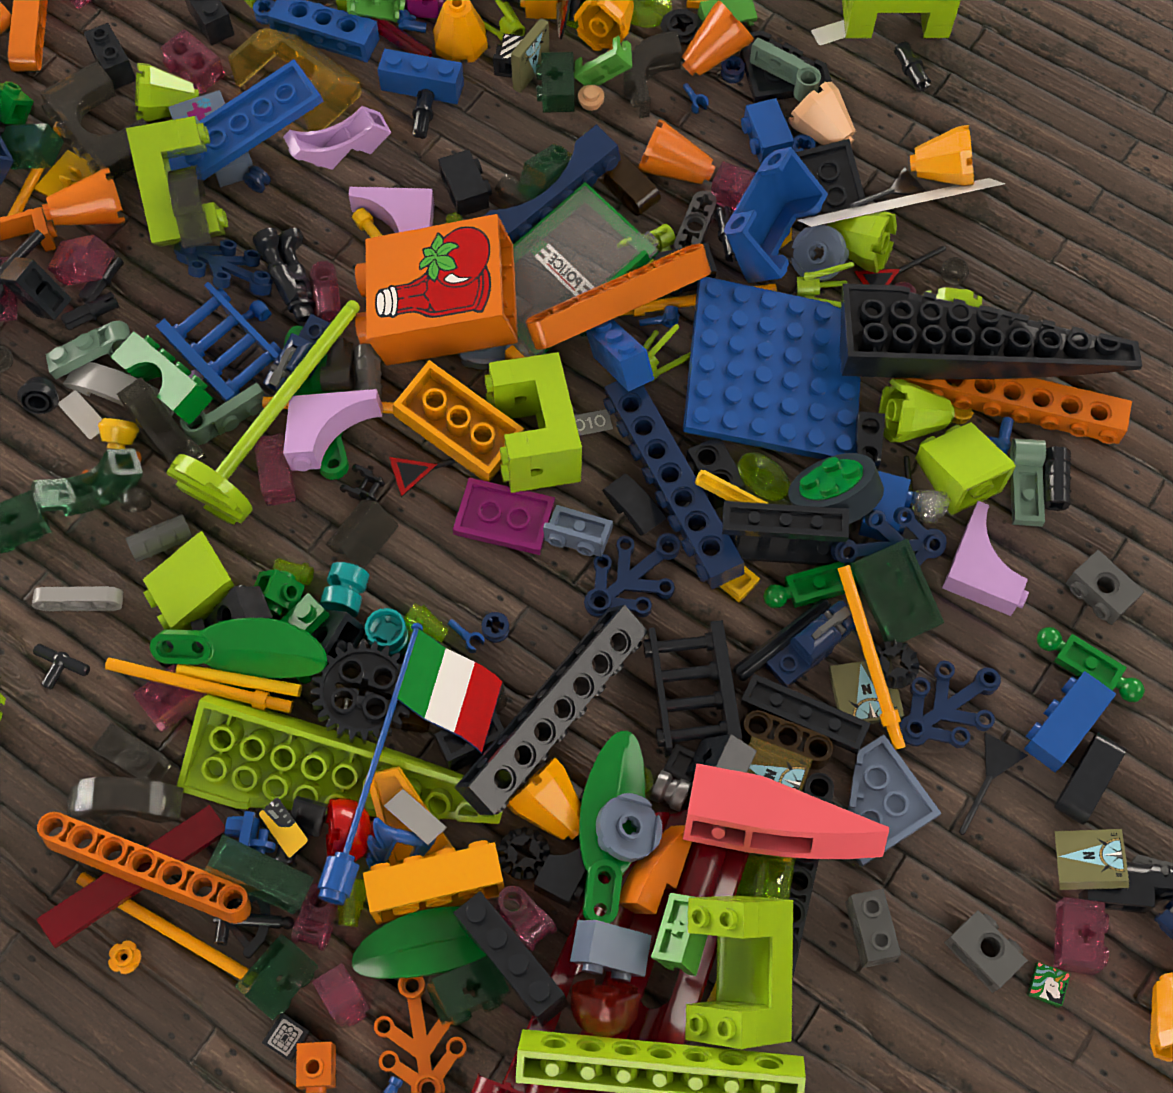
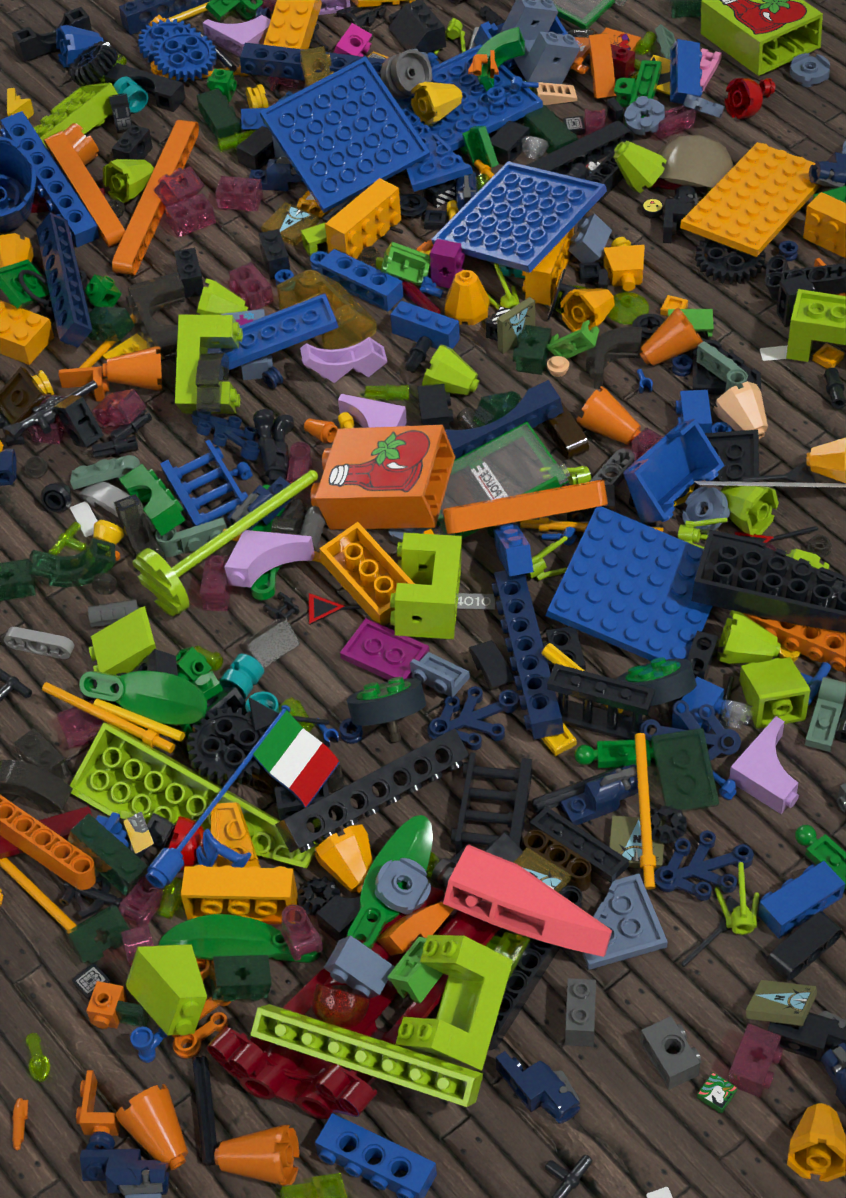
camera: 20 degrees right, 15 degrees down
light grey sticker [384,789,447,845] -> none
black arch [453,891,569,1027] -> none
clear neon green dish [738,452,790,501] -> none
none -> clear neon green piece [49,522,87,557]
none -> clear green tile [115,1001,149,1027]
none -> lime slope [126,944,207,1035]
none -> black piece [249,698,330,732]
none -> blue bush [275,269,295,290]
none -> orange cone [304,418,338,443]
none -> black wheel [347,677,426,742]
none -> clear neon green axle [365,383,409,401]
none -> lime cone [422,345,480,395]
none -> dark blue plate [496,1051,580,1124]
none -> blue hand [707,770,736,800]
none -> lime plant [714,862,759,935]
none -> light orange tile [812,343,845,369]

